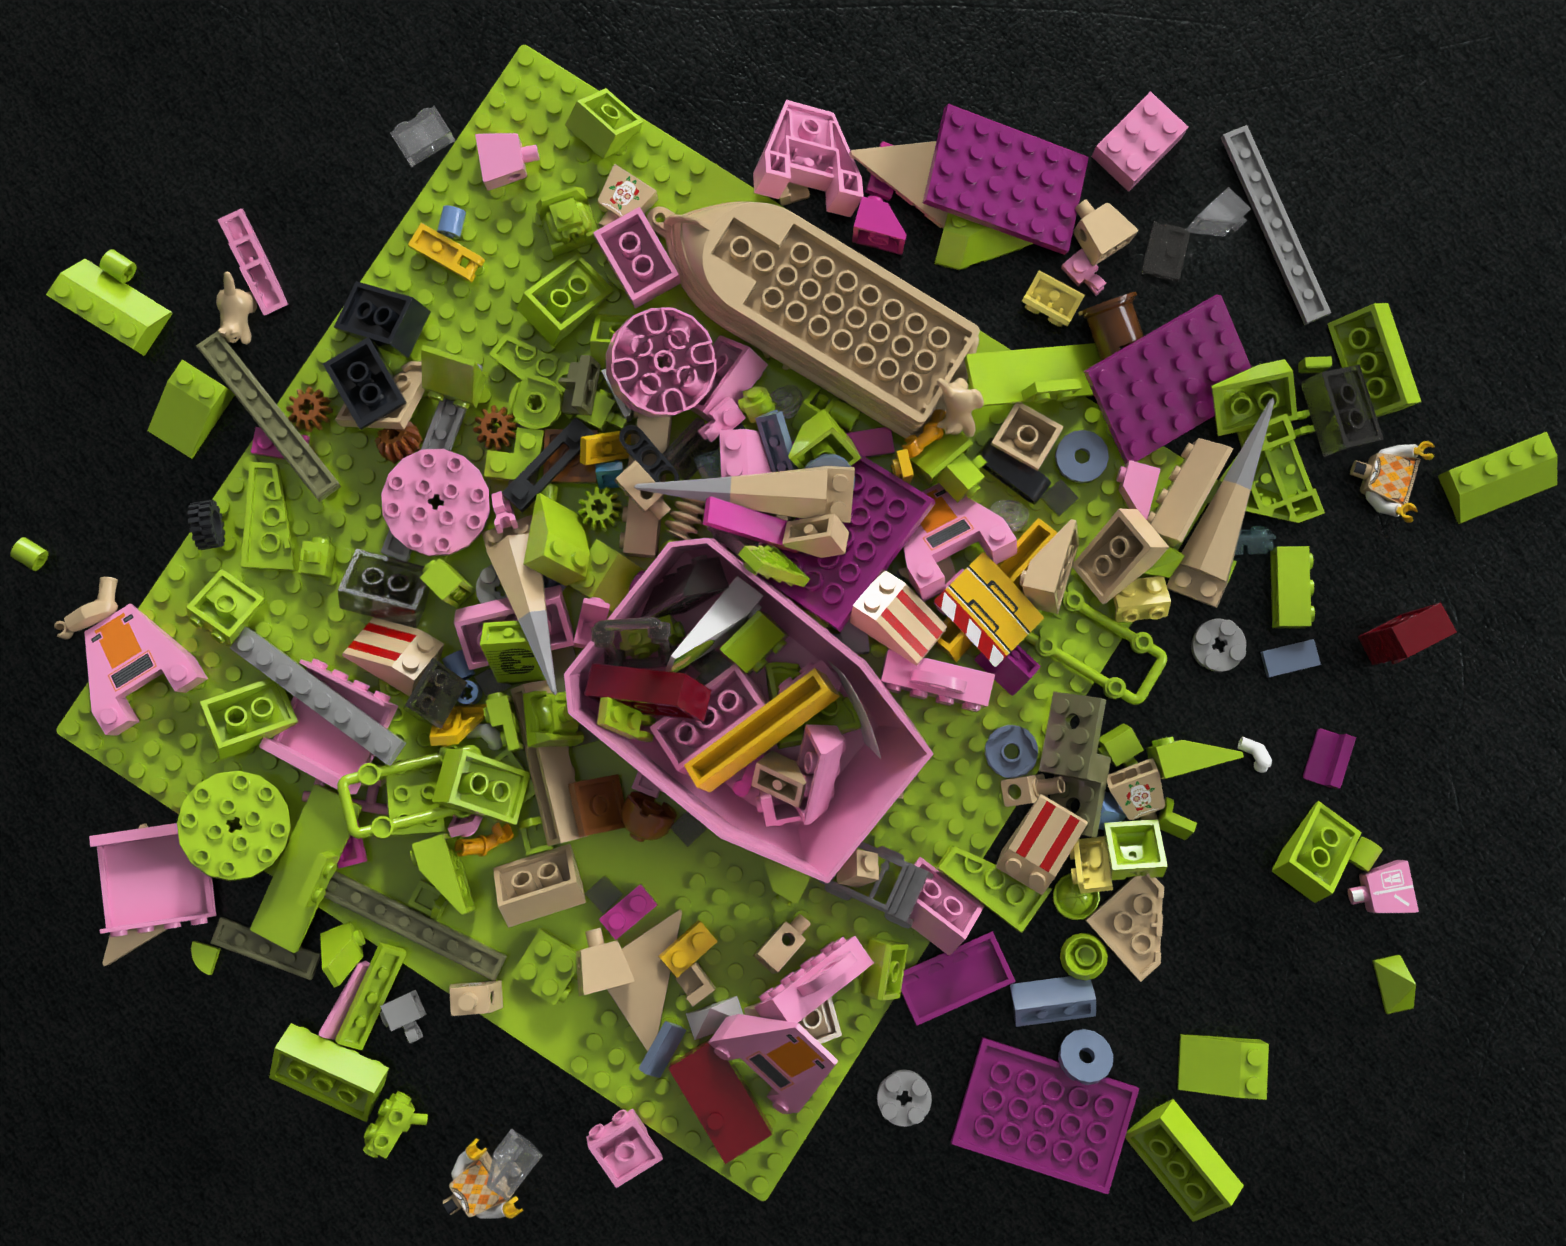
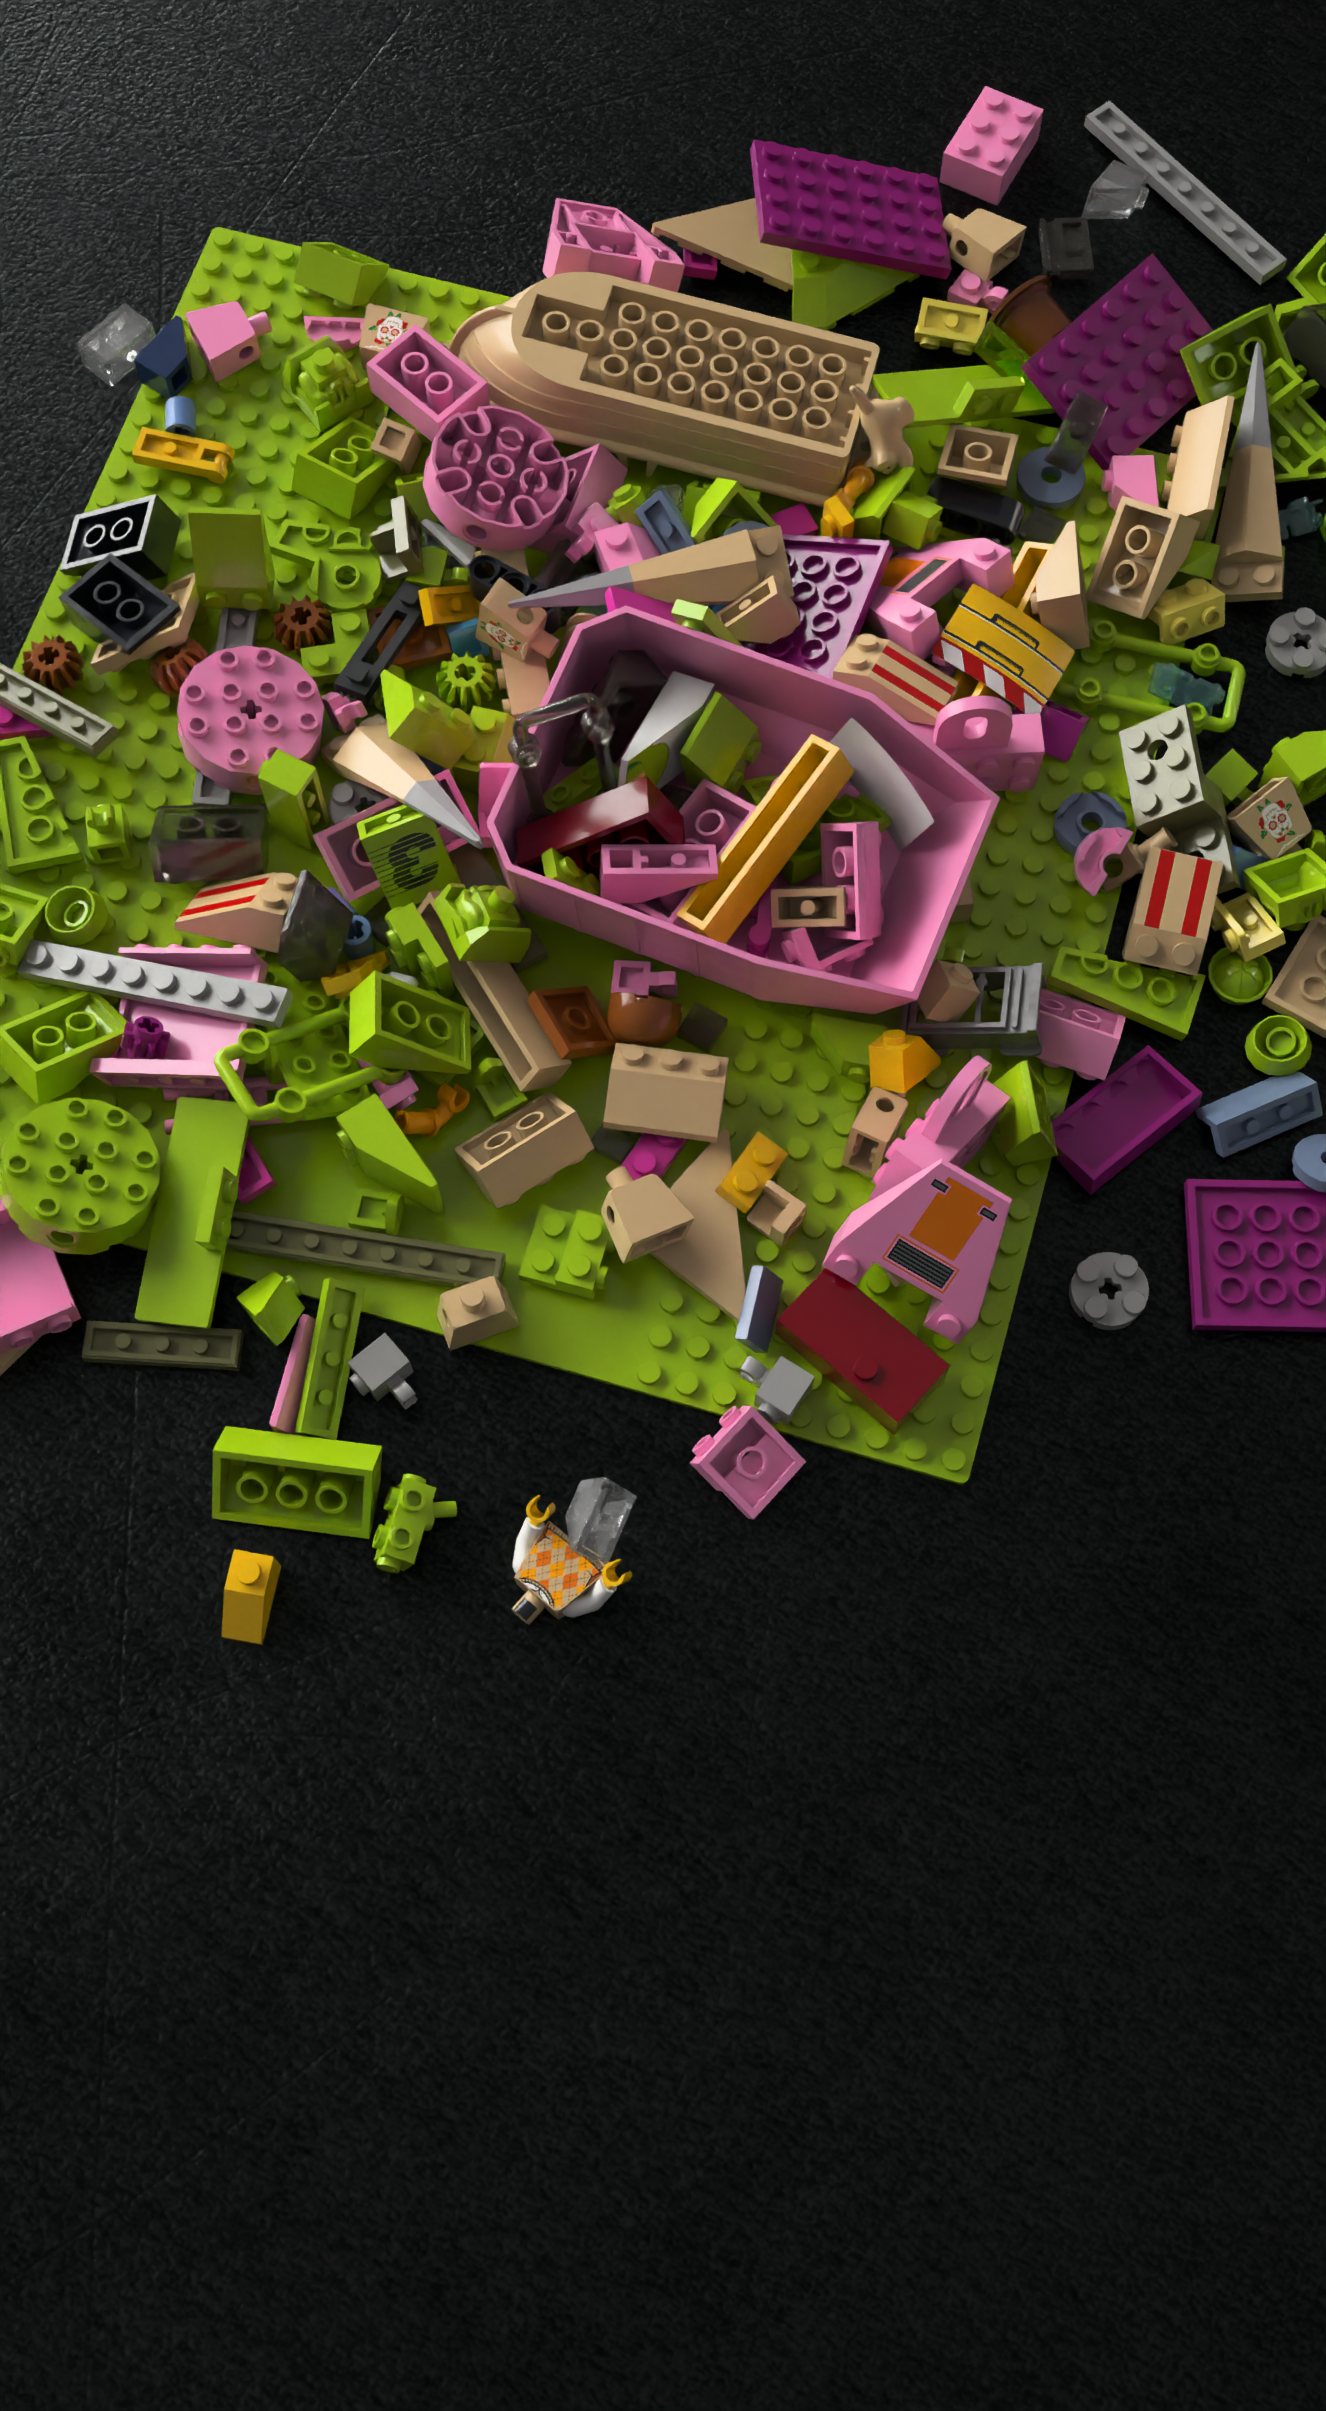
camera: 20 degrees left, 15 degrees down
lime tile [191,941,221,975] -> none
white slope [686,996,744,1040] -> none
dark pink slope [852,196,906,255] -> none
none -> lime hat [45,885,107,946]
none -> magenta gear [120,1016,170,1059]
none -> dark blue slope [134,315,193,399]
none -> yellow slope [221,1549,281,1645]
none -> bright pink tile [304,316,364,351]
none -> tan panel [370,417,422,474]
none -> bright pink slope [599,844,718,903]
none -> tan slope [603,1043,729,1143]
none -> light grey brick [739,1356,815,1426]
none -> yellow slope [868,1029,941,1094]
none -> clear neon green slope [973,321,1031,385]
none -> clear smoke slope [1044,391,1108,475]
none -> bright pink cylinder [1073,827,1133,897]
none -> clear light blue hinge [1148,661,1225,716]

